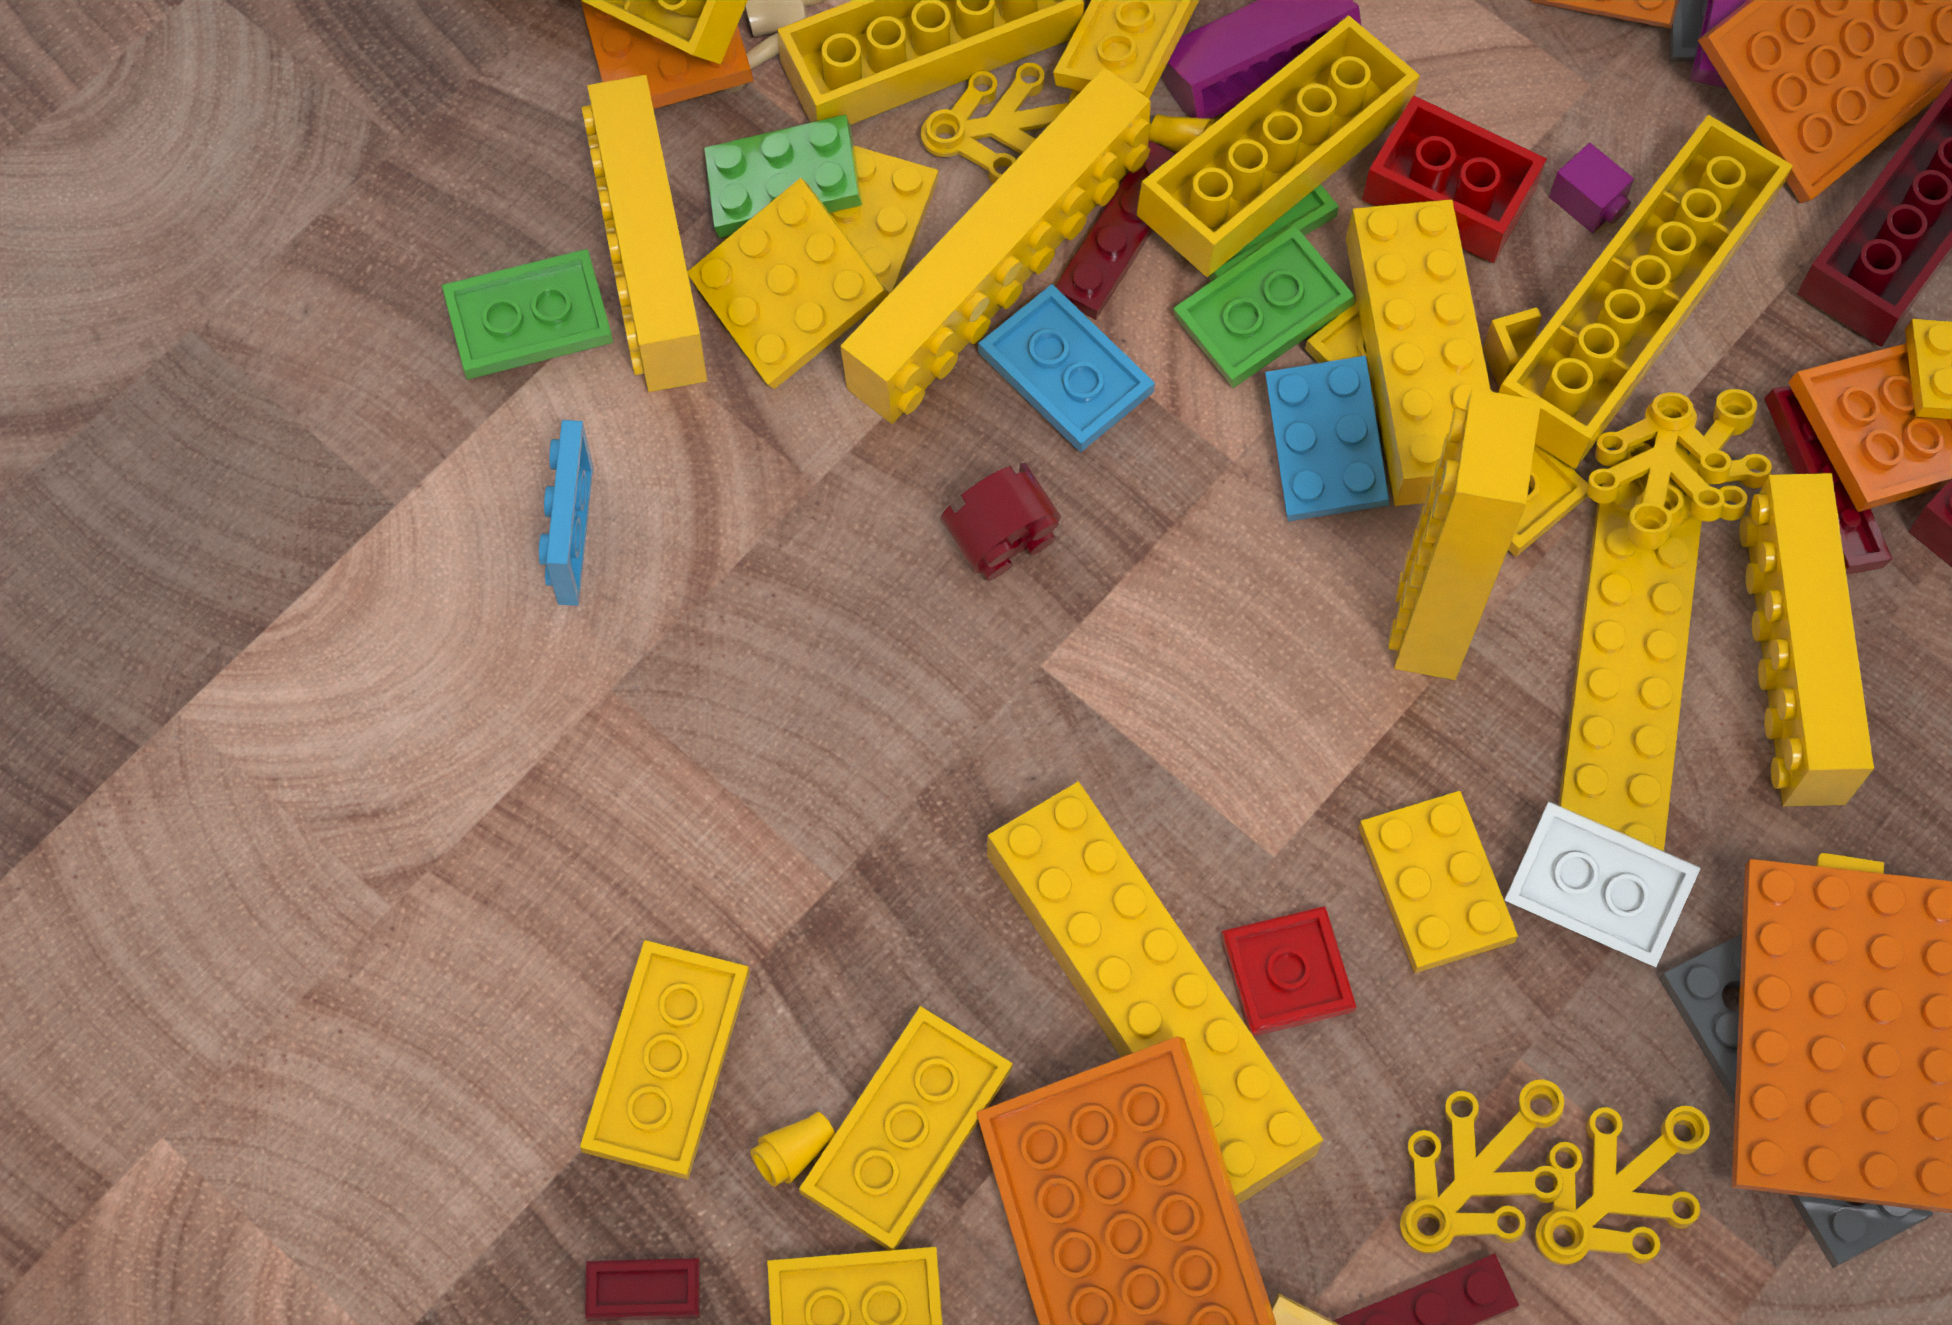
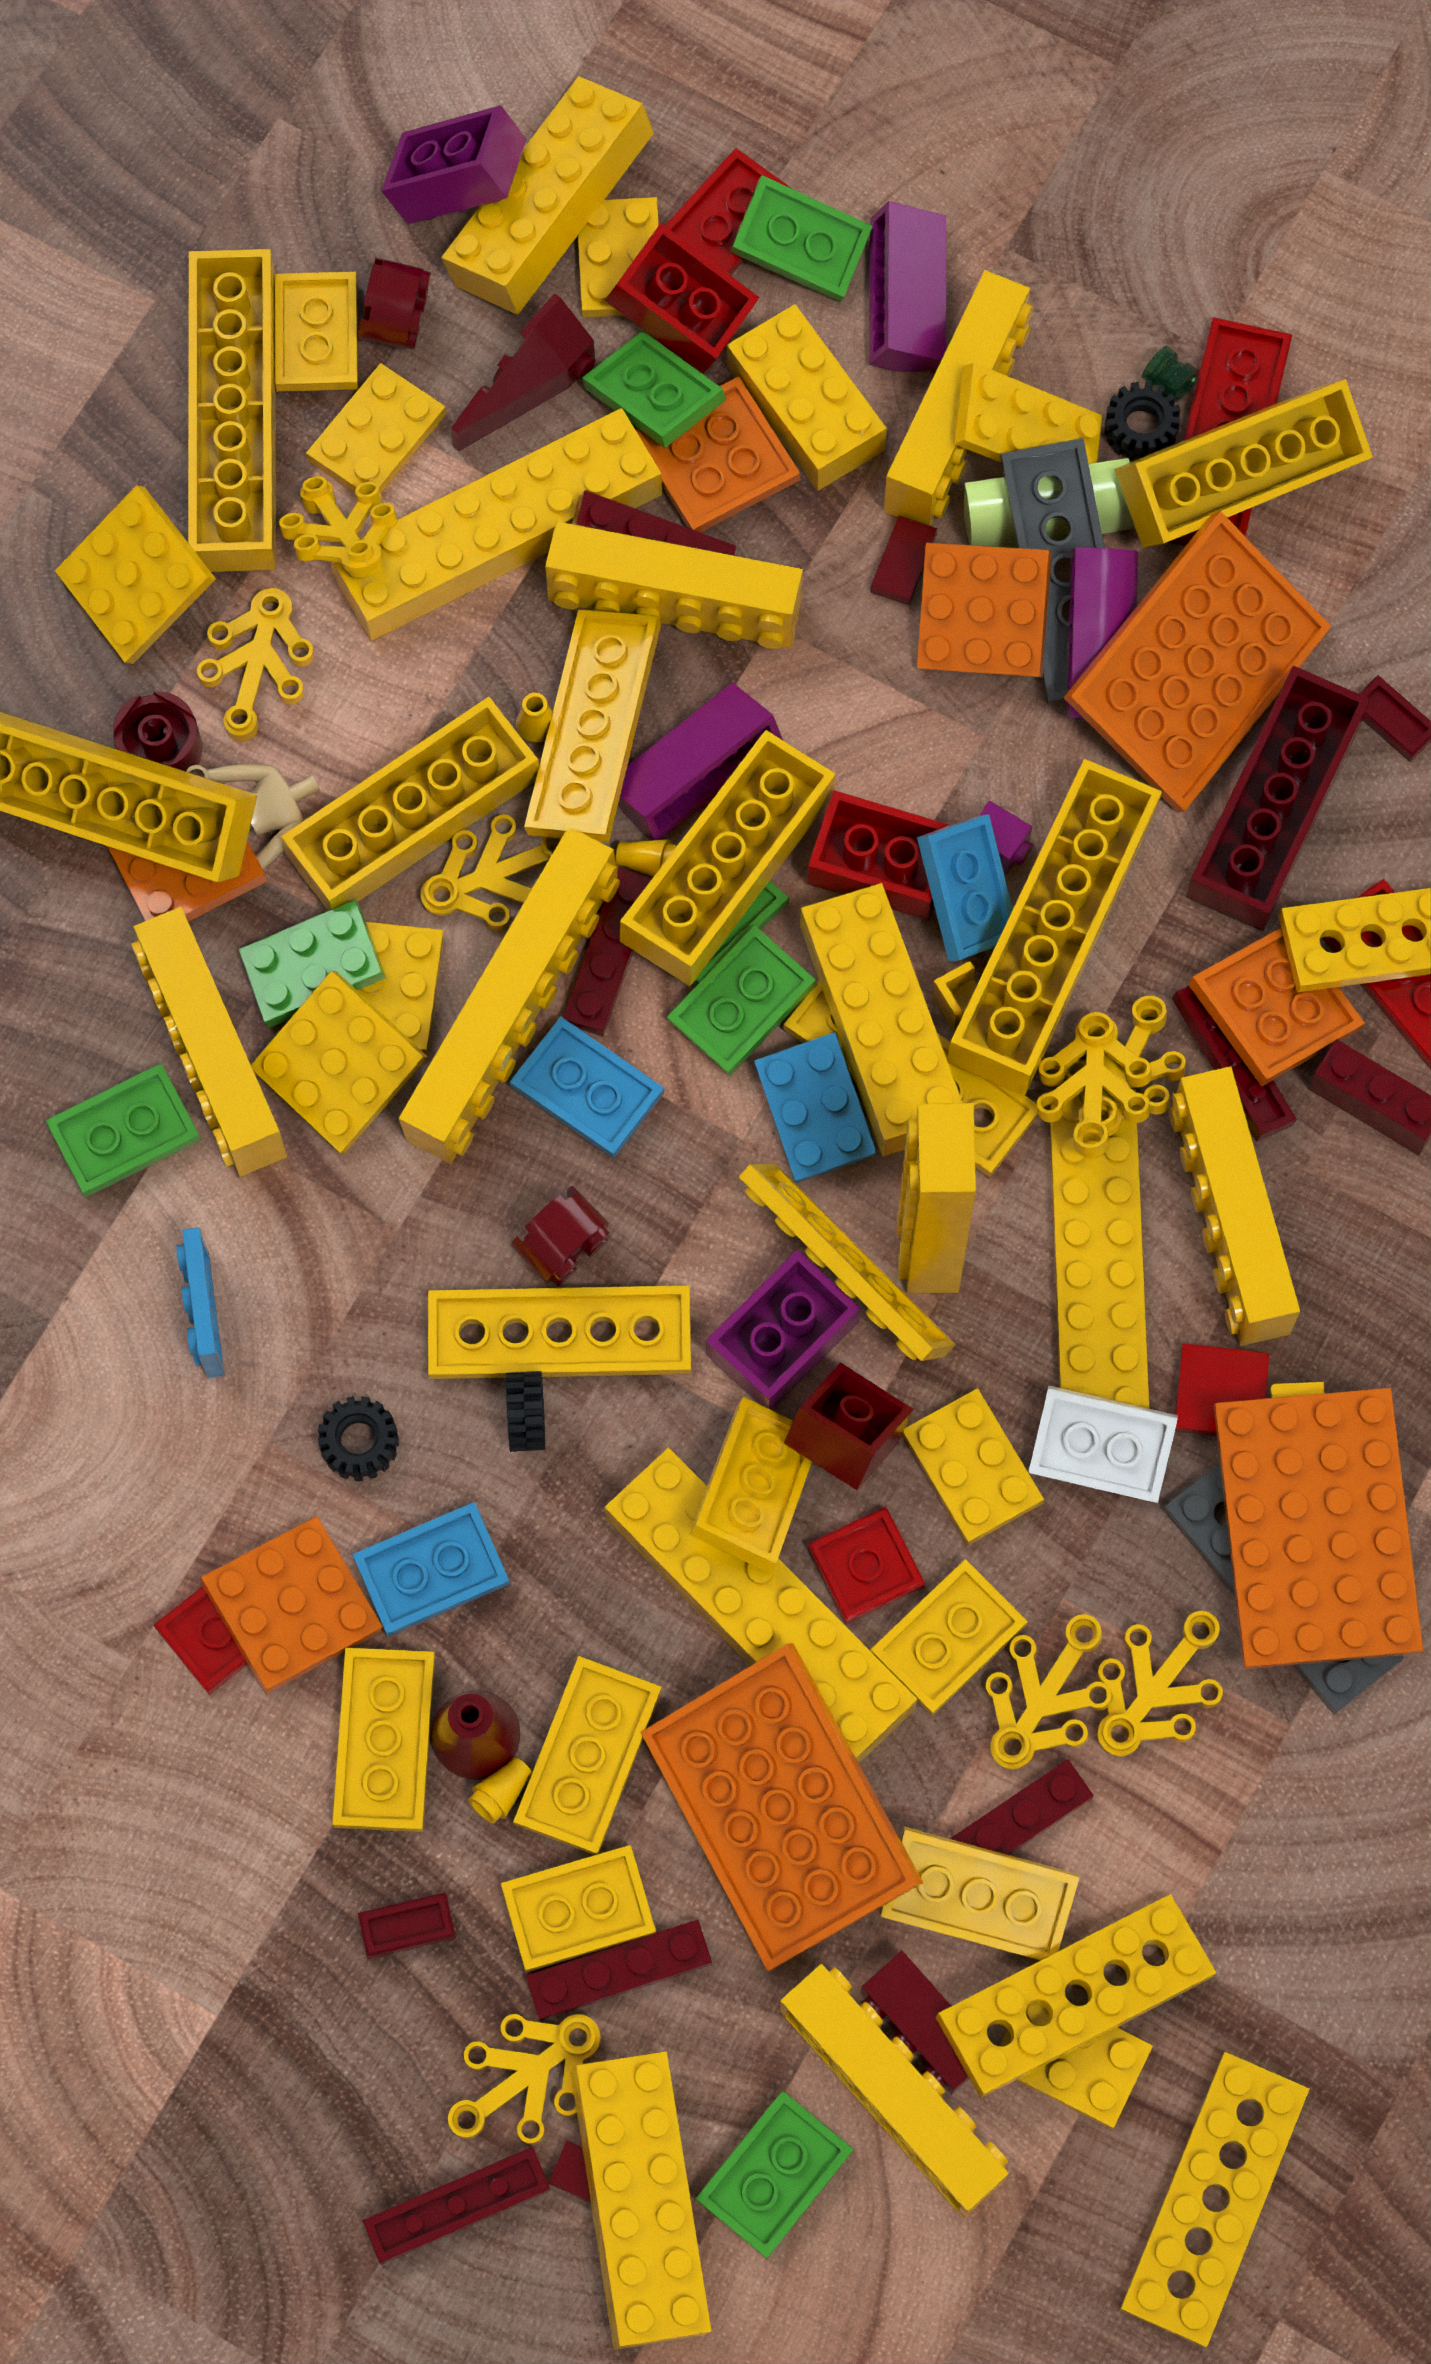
camera: 10 degrees left, 5 degrees up
none -> red tile [153,1586,248,1695]
none -> orange plate [200,1516,383,1694]
none -> black tyre [318,1396,399,1481]
none -> dark azure plate [352,1502,510,1637]
none -> yellow plate [428,1285,691,1379]
none -> dark red cone [431,1690,521,1780]
none -> black tyre [506,1371,545,1452]
none -> yellow plate [689,1397,812,1573]
none -> magenta brick [706,1249,861,1410]
none -> yellow plate [739,1164,956,1361]
none -> dark red brick [784,1362,914,1490]
none -> yellow plate [870,1559,1028,1716]
none -> dark azure plate [917,814,1013,961]
none -> red tile [1175,1343,1270,1436]

